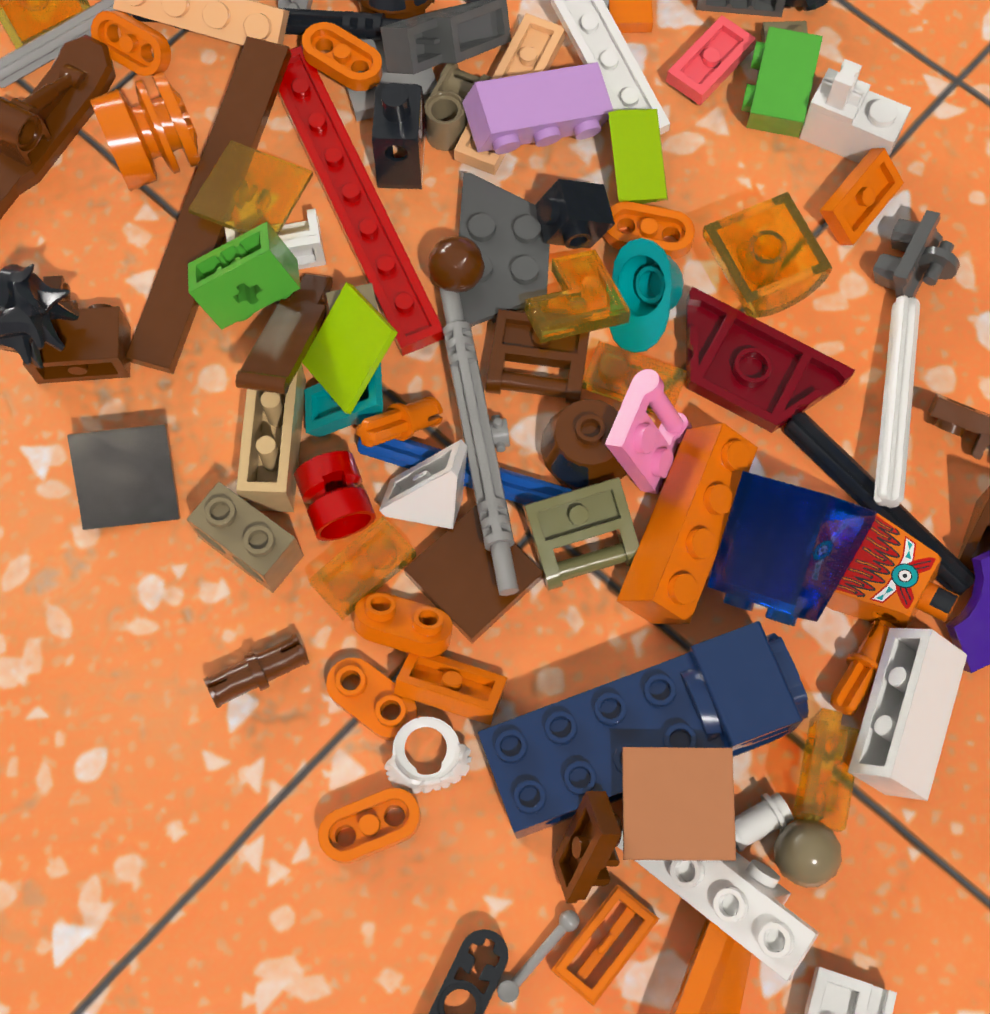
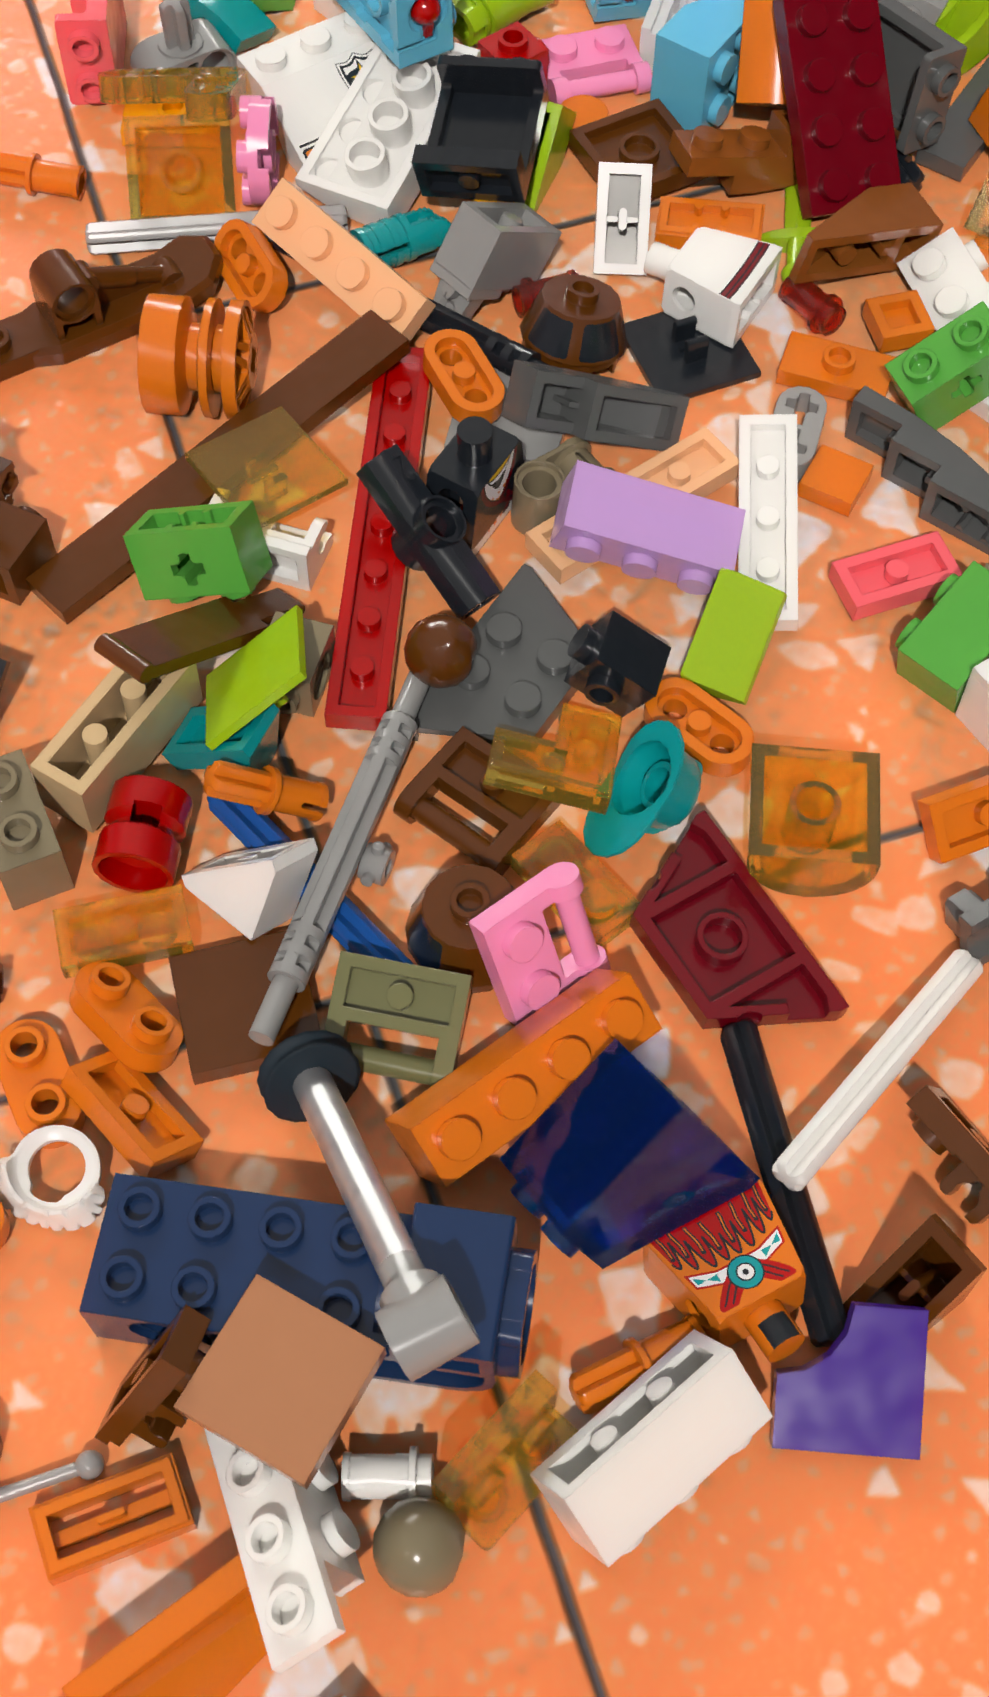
camera: 25 degrees right, 10 degrees down
none -> piece [257,1030,481,1382]
none -> black piece [356,444,501,620]

